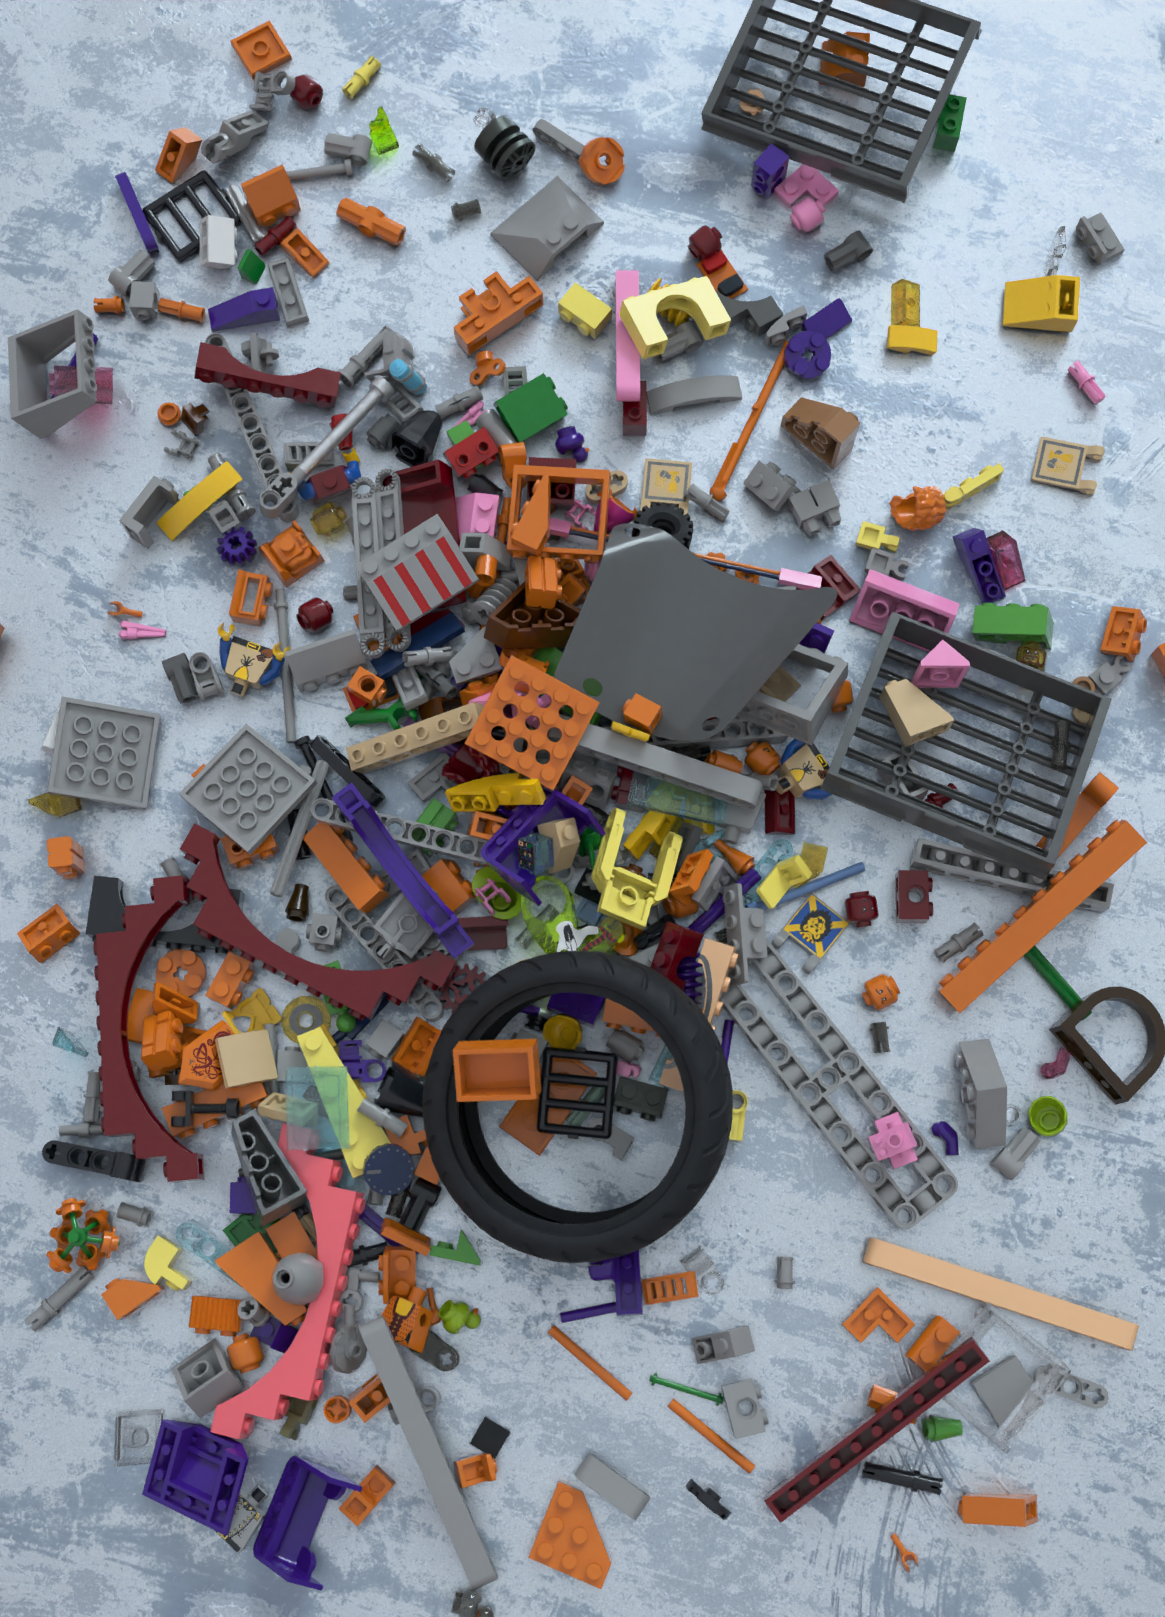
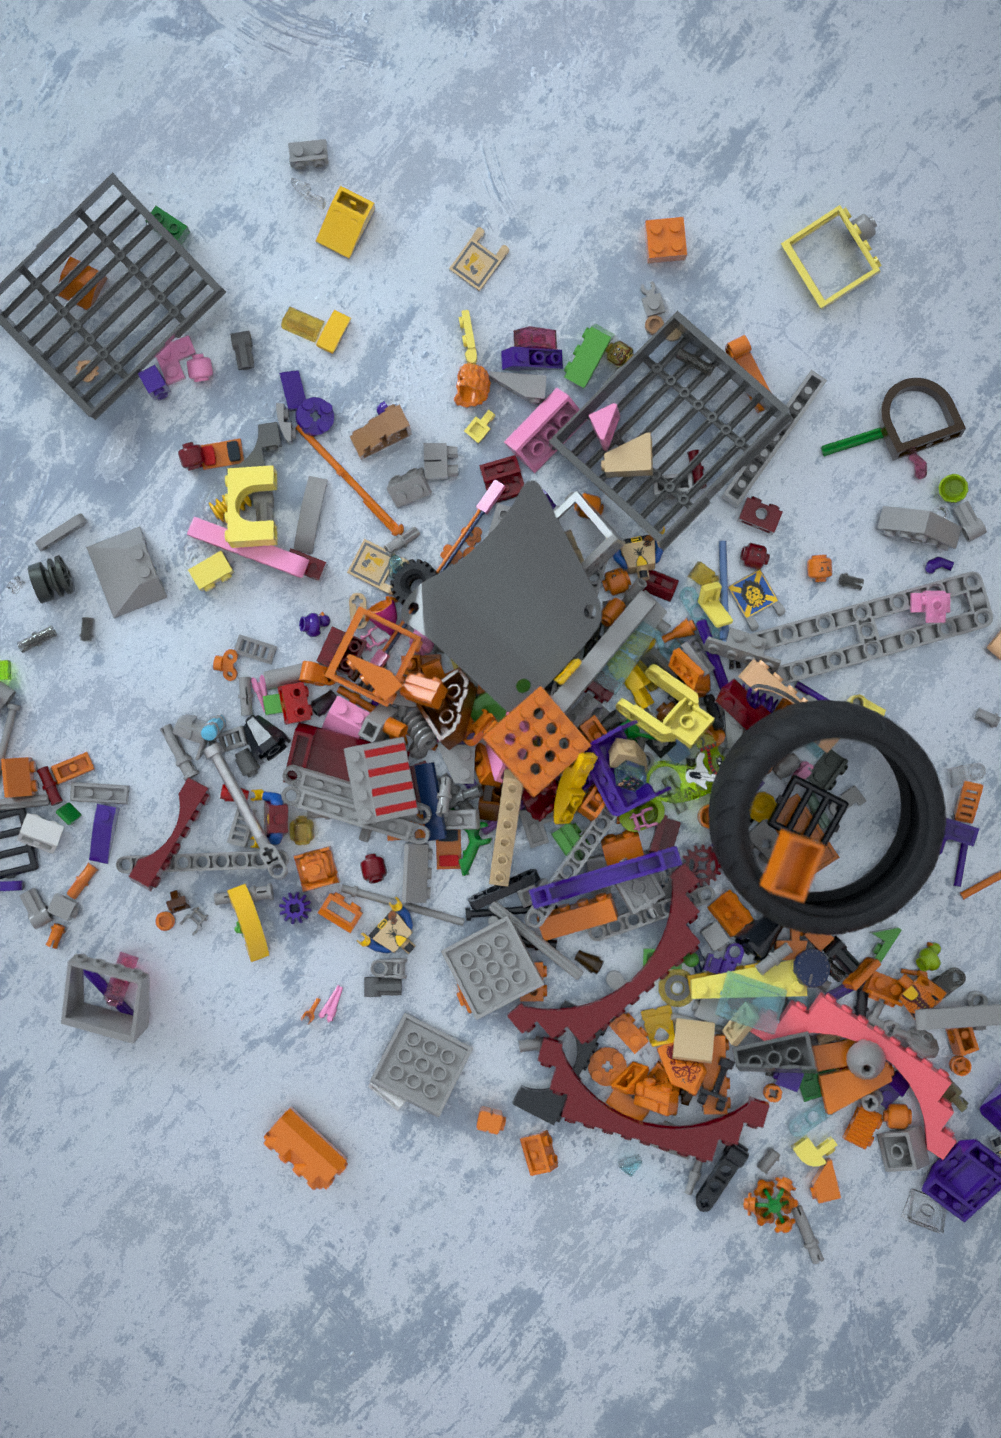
camera: 70 degrees left, 10 degrees up
clear yellow slope [28,793,82,818] -> none
light grey axle [83,1072,100,1123] -> none
light grey panel [119,476,179,549] -> none
light grey leg [206,500,240,533] -> none
light grey hips [241,332,279,374] -> none
light grey brick [306,913,343,952] -> none
orange piece [336,197,406,246] -> none
orange brick [347,666,387,707] -> none
orange piece [453,271,544,356] -> none
green brick [493,373,568,442] -> none
orange plate [579,137,625,185] -> none
orange brick [622,693,663,735] -> none
light grey plate [864,547,910,580] -> none
light grey pin [934,922,984,963] -> none
orange brick [937,819,1147,1013] -> none
bright pink axle [1067,361,1105,404] -> none
orange bracket [1100,606,1147,662] -> none
none -> clear light blue arm [389,555,402,578]
none -> light grey slope [489,371,546,404]
none -> orange bush [763,1083,782,1103]

